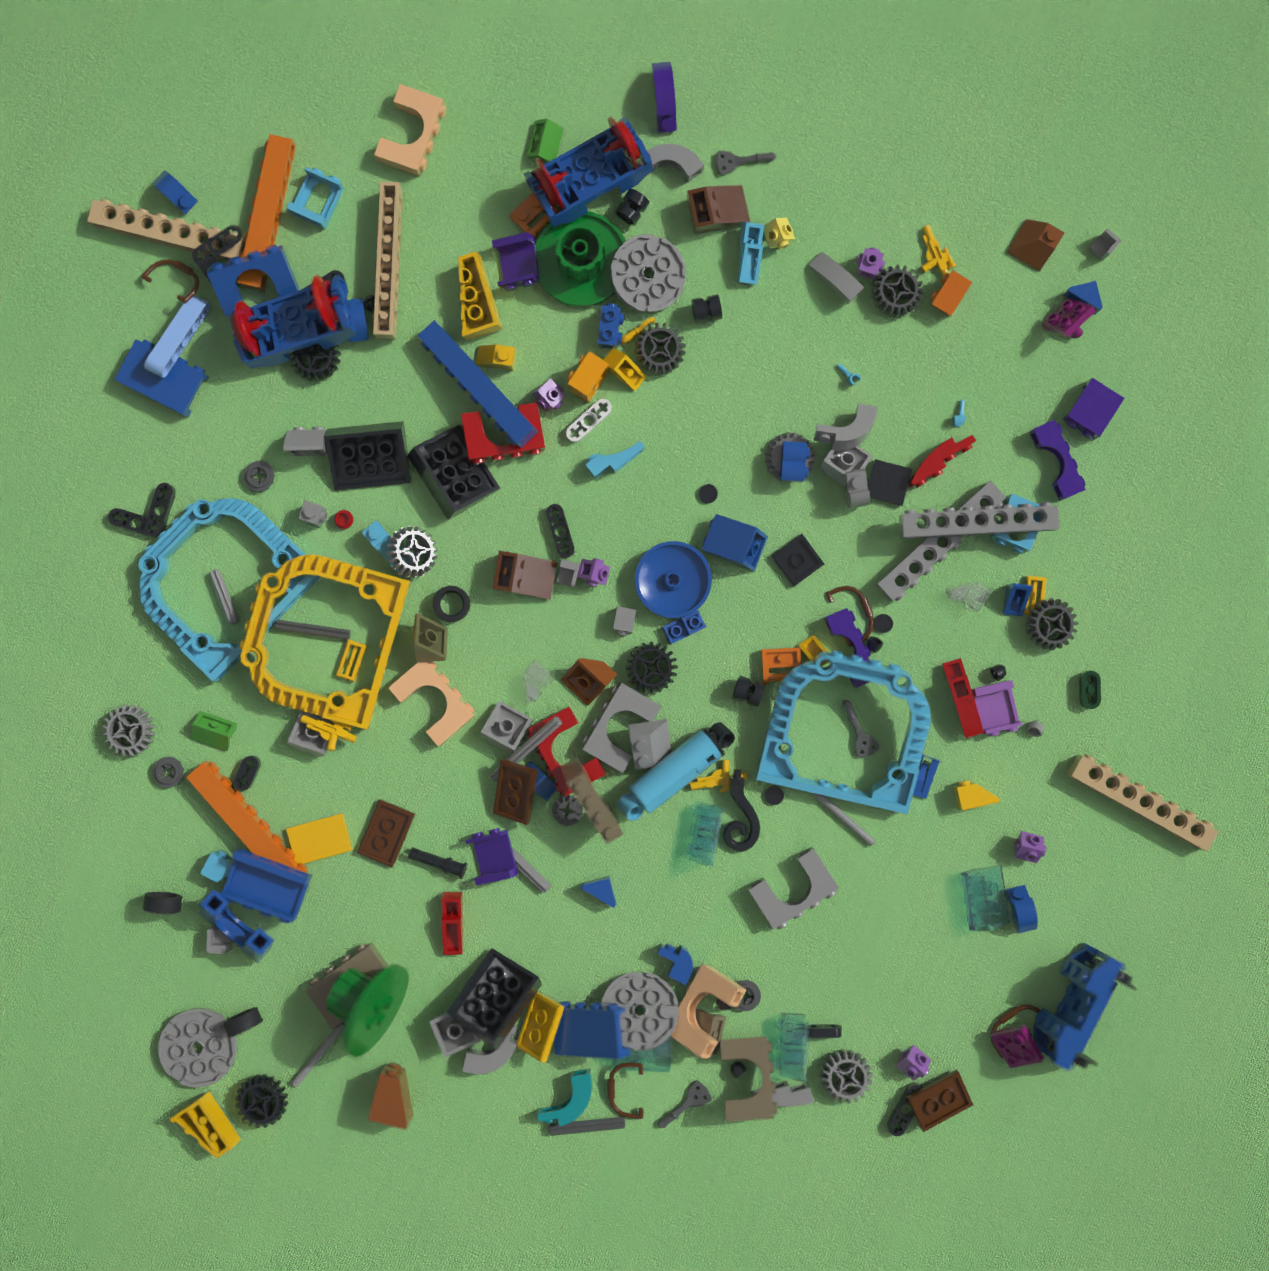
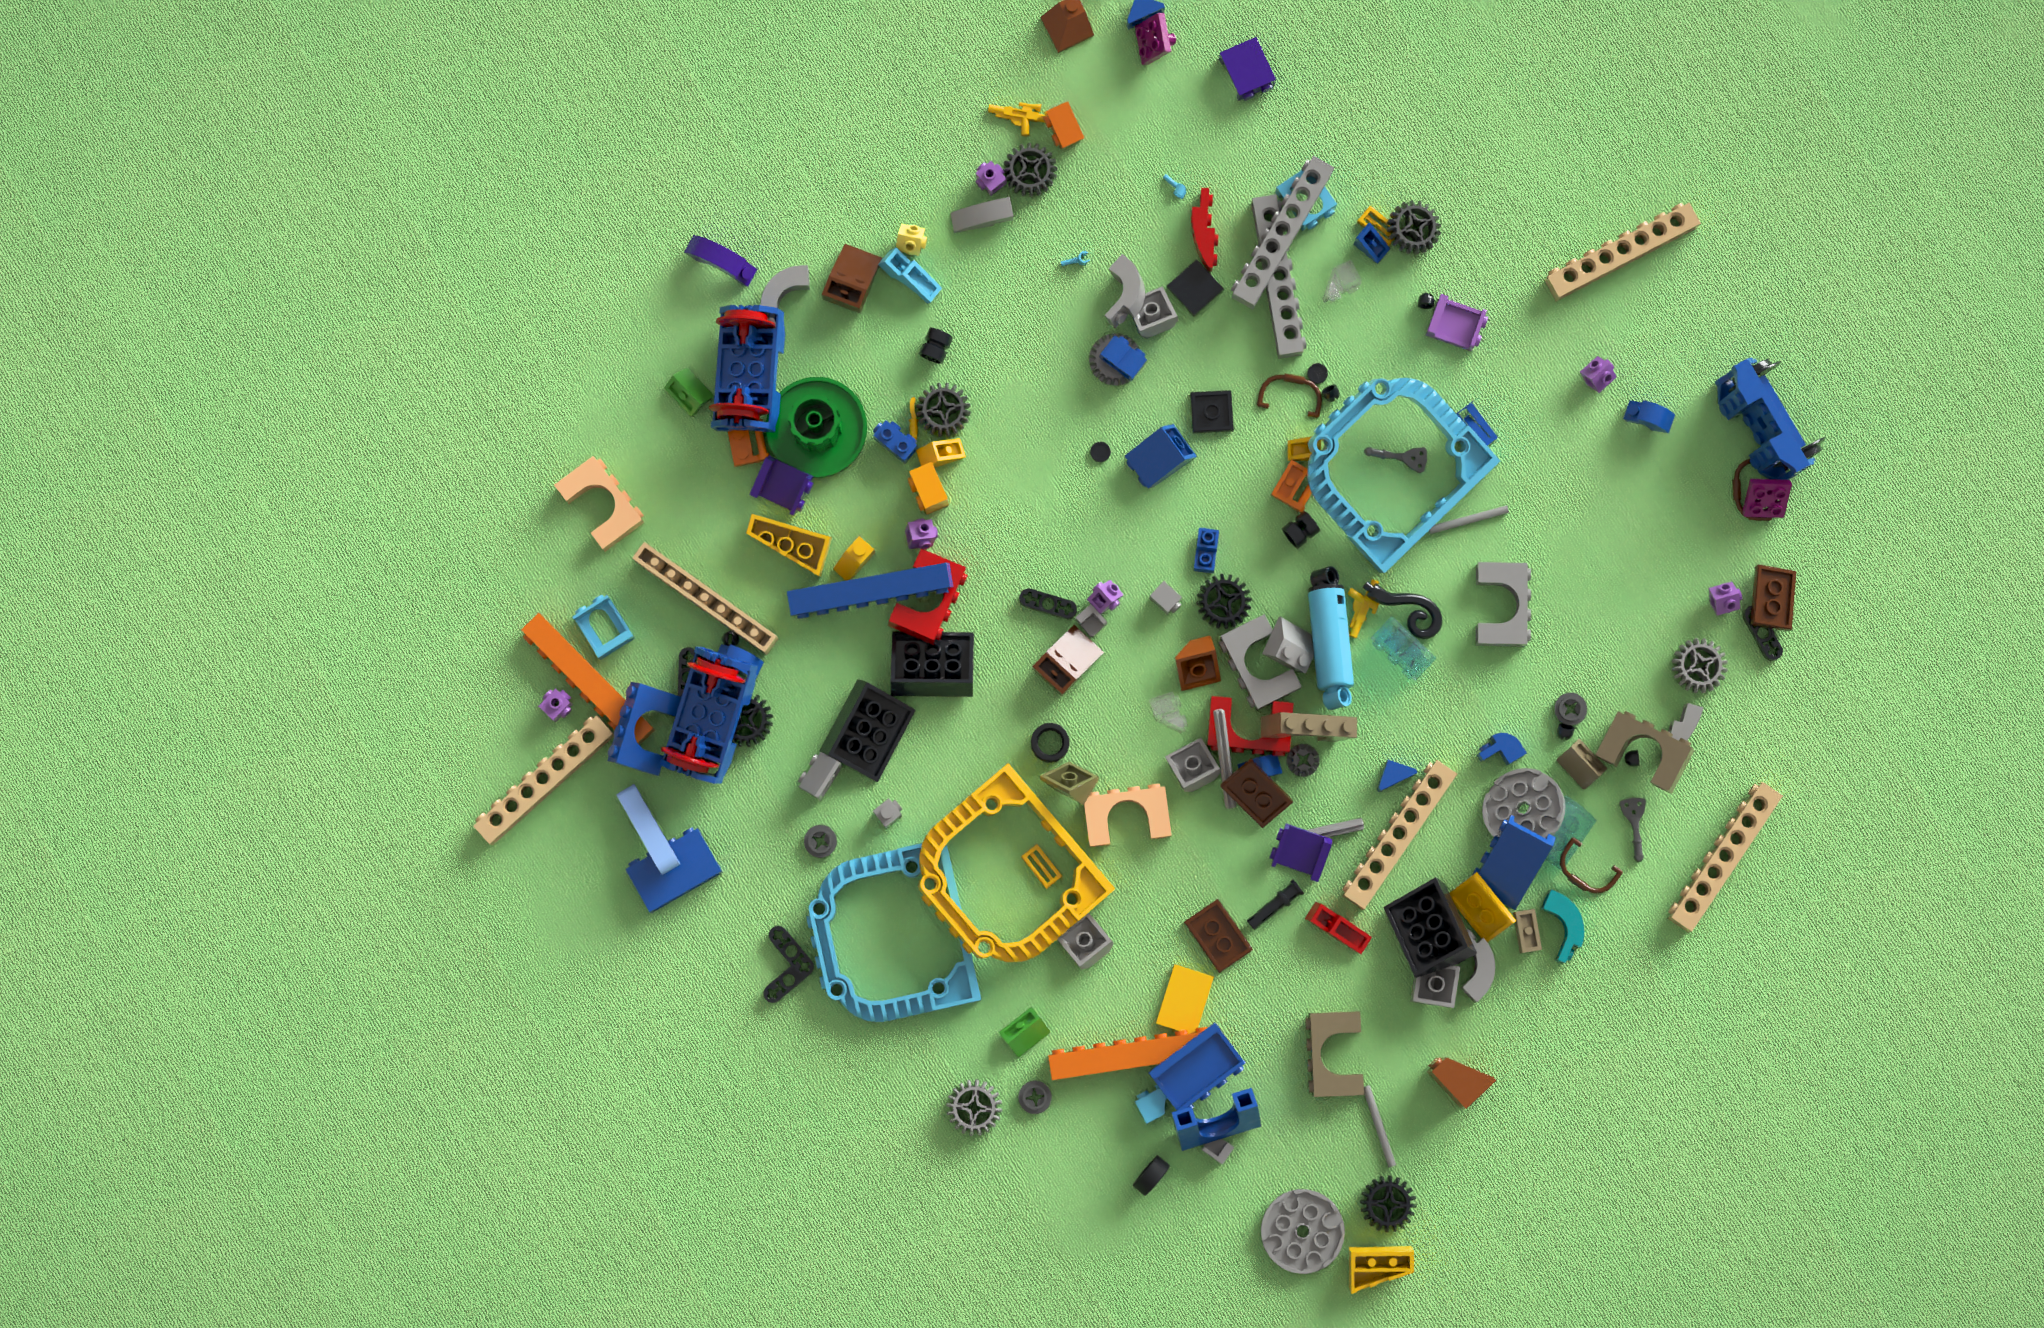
camera: 55 degrees left, 5 degrees down
reddish brown piece [141,260,200,303] -> none
blue brick [152,170,198,215] -> none
black beam [192,225,242,285] -> none
light grey axle [209,569,239,624] -> none
black tyre [222,1007,263,1038] -> none
black beam [234,755,261,791] -> none
dark grey axle [275,620,351,640] -> none
yellow piece [300,715,357,752] -> none
green piece [326,964,409,1058] -> none
red plate [334,510,354,529] -> none
medium azure slope [362,520,408,578] -> none
light grey gear [386,526,438,578] -> none
dark grey axle [549,1117,625,1136] -> none
white beam [566,399,612,443] -> none
medium azure slope [585,441,645,479] -> none
light grey plate [610,234,686,313] -> none
black wheel [615,188,650,226] -> none
blue dish [635,541,712,618] -> none
light nougat arch [671,964,746,1059] -> none
dark grey piece [716,151,776,176] -> none
black piece [765,786,784,805] -> none
clear light blue slope [775,1013,809,1082] -> none
black beam [805,1024,842,1038] -> none
dark purple arch [824,608,871,688] -> none
light grey brick [844,469,870,508] -> none
red slope [942,658,984,739] -> none
yellow slope [953,780,1000,811] -> none
clear light blue slope [961,866,1010,931] -> none
light grey hinge [1027,720,1044,737] -> none
dark purple arch [1029,420,1086,501] -> none
dark green plate [1079,671,1101,709] -> none
none -> medium lavender brick [538,689,573,722]
none -> tan brick [1342,760,1457,910]
none -> dark tan panel [1513,909,1542,953]
none -> tan brick [1668,782,1783,932]

